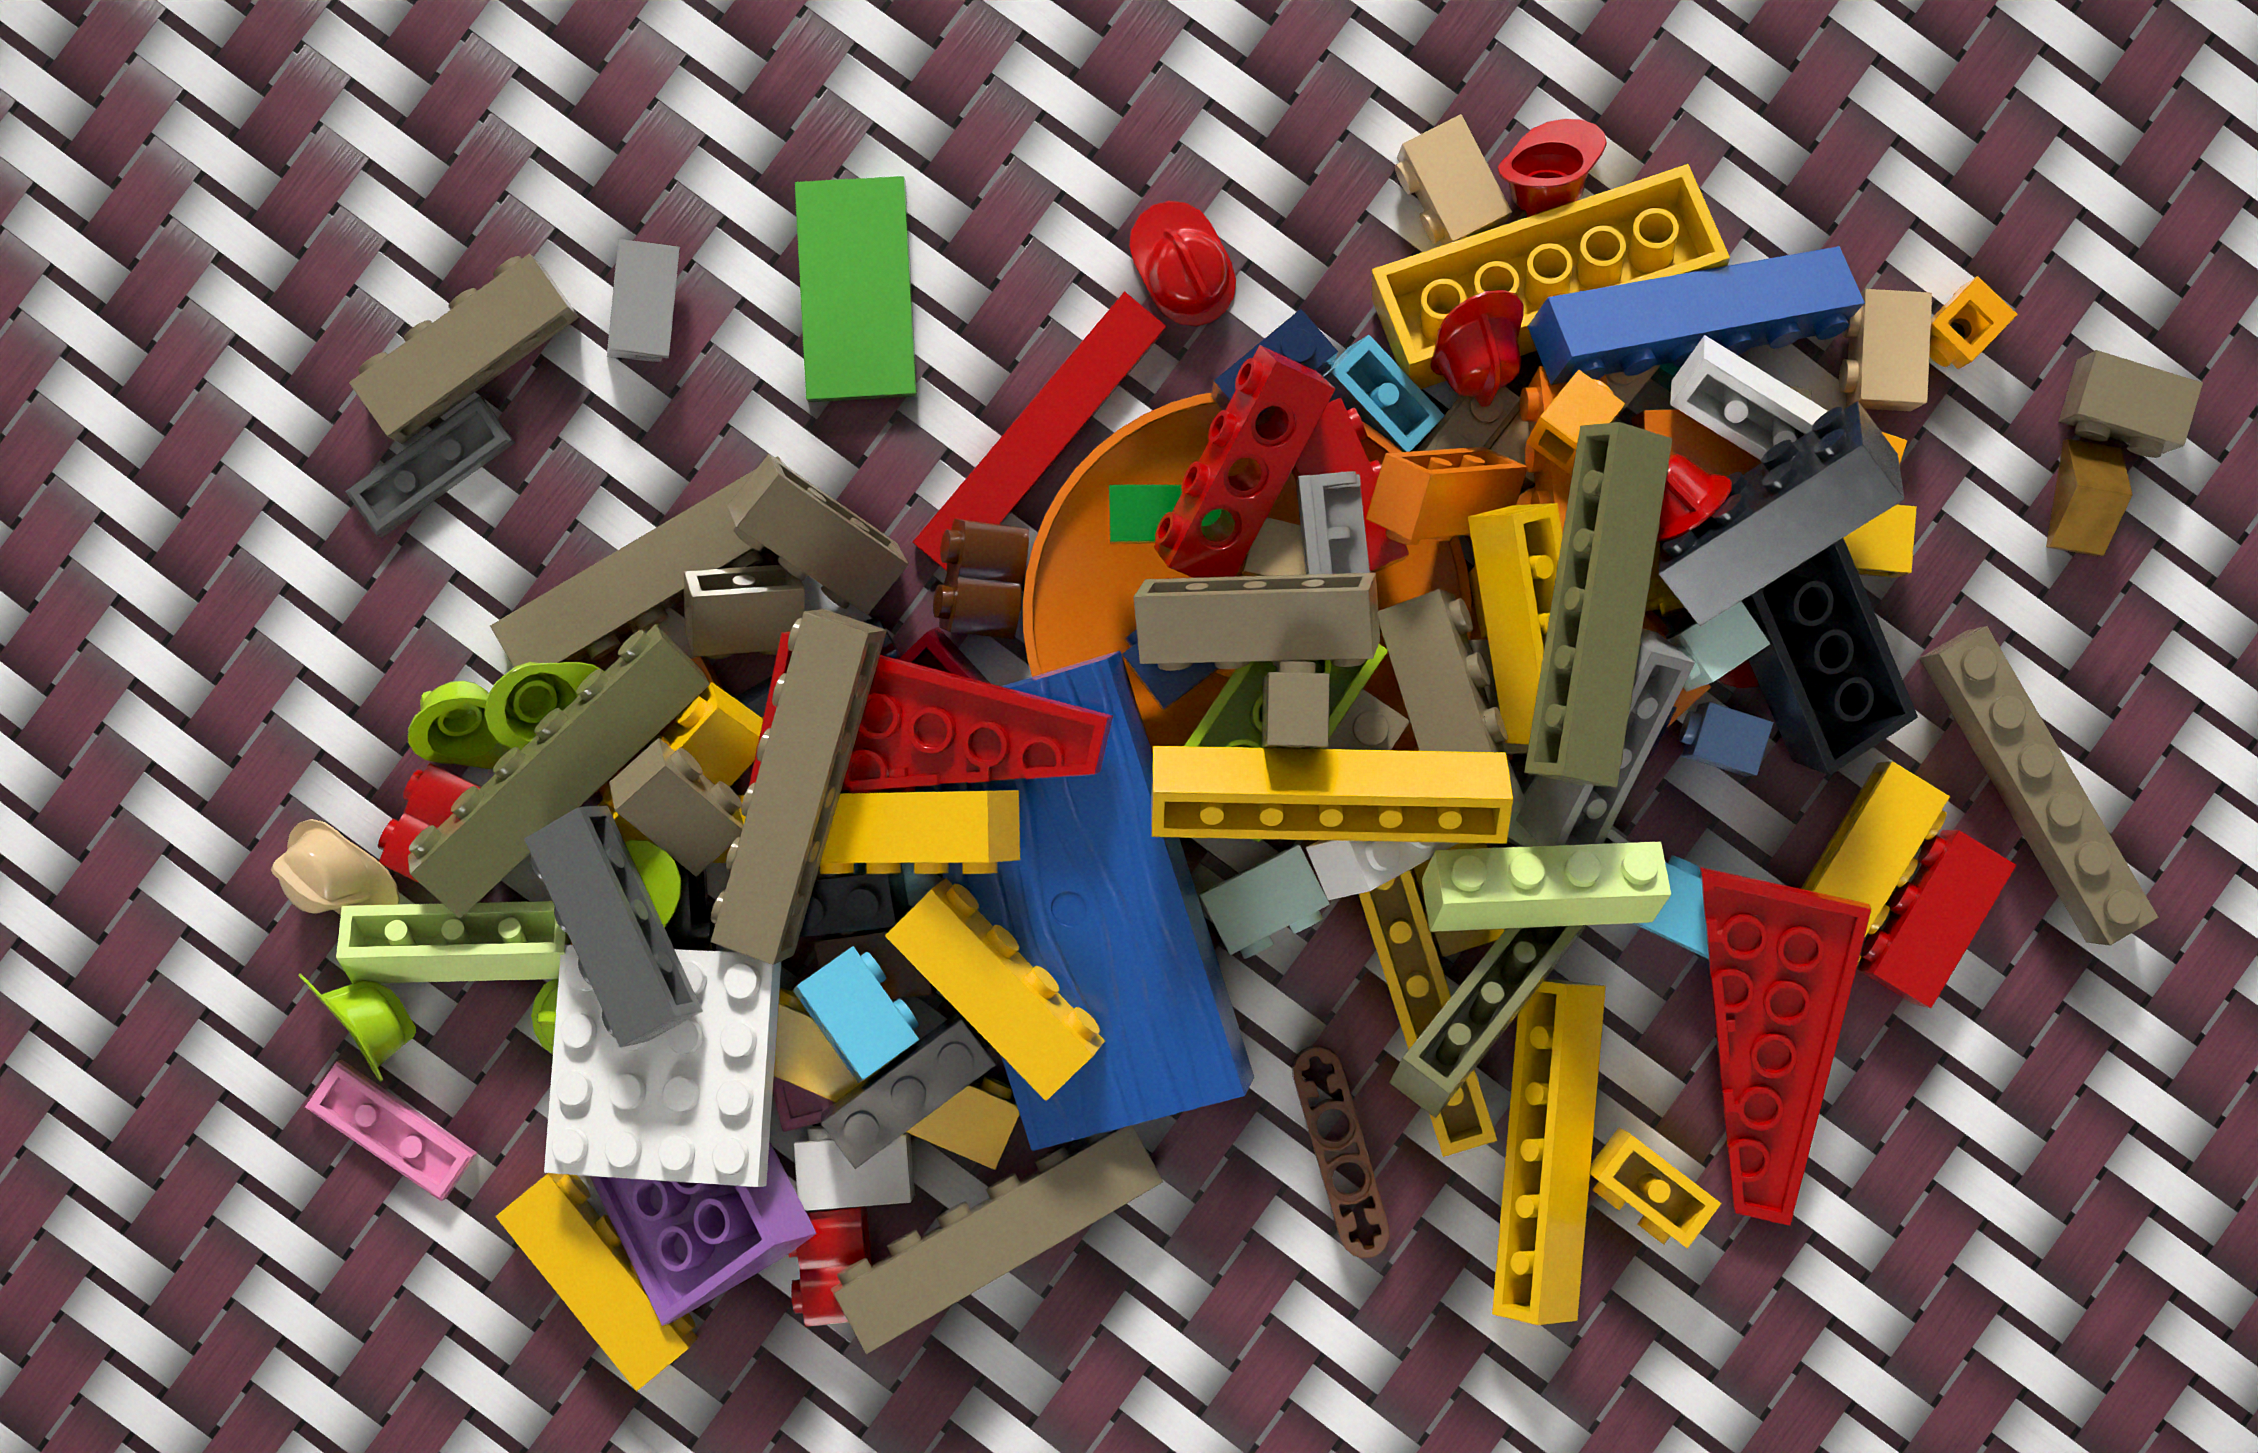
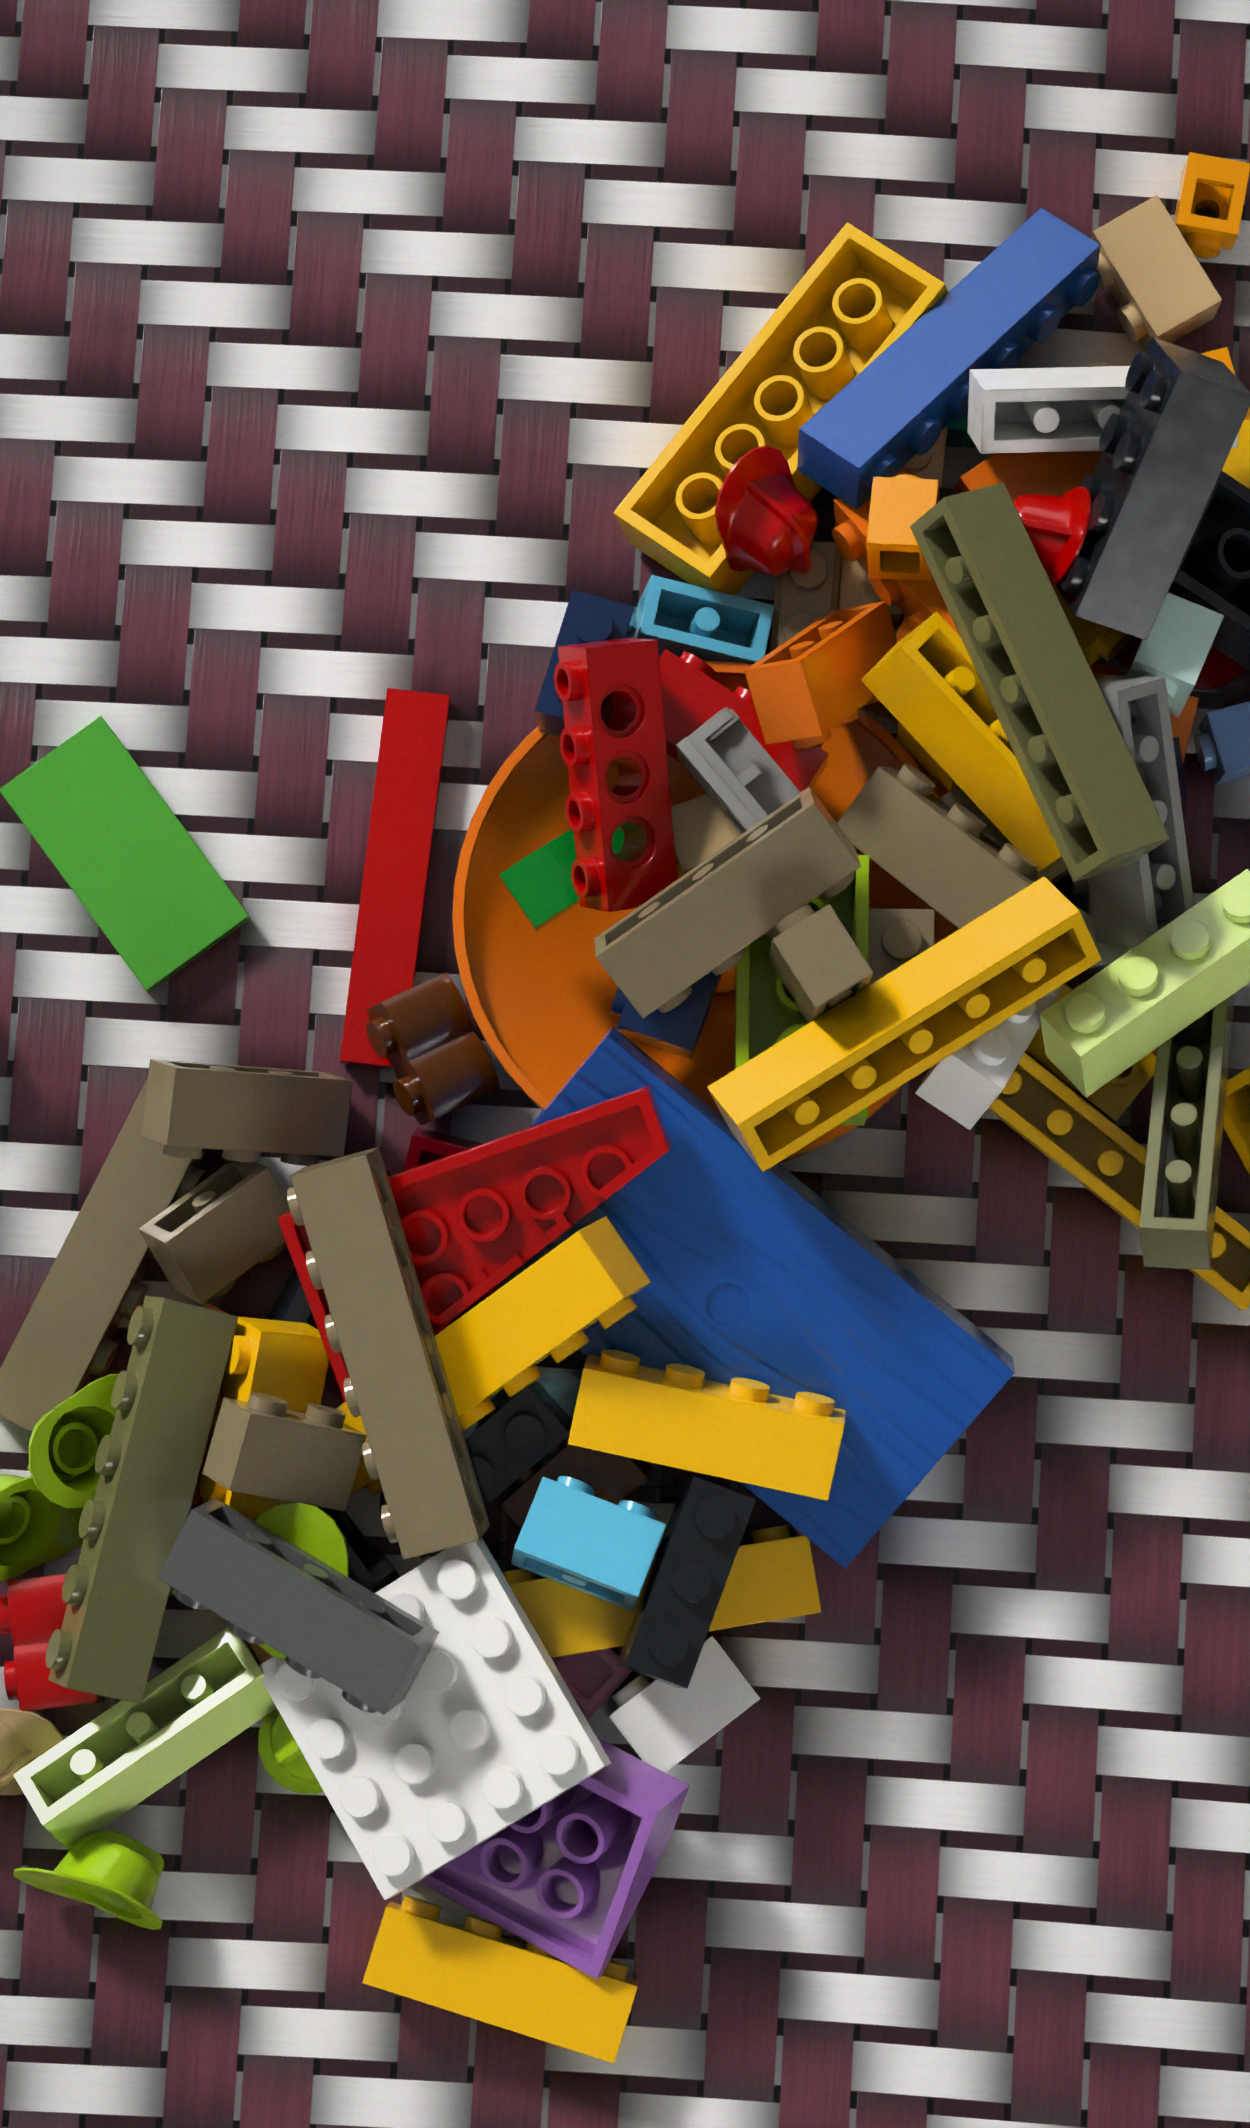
camera: 30 degrees left, 5 degrees down
bright pink tile [305,1060,477,1201] -> none
red brick [788,1206,872,1327] -> none
dark tan brick [831,1125,1163,1354] -> none
red piece [1129,201,1236,327] -> none
light aqua brick [1199,844,1330,959] -> none
reddish brown beam [1292,1045,1390,1259] -> none
tan brick [1395,114,1512,246] -> none
red piece [1498,119,1607,217] -> none

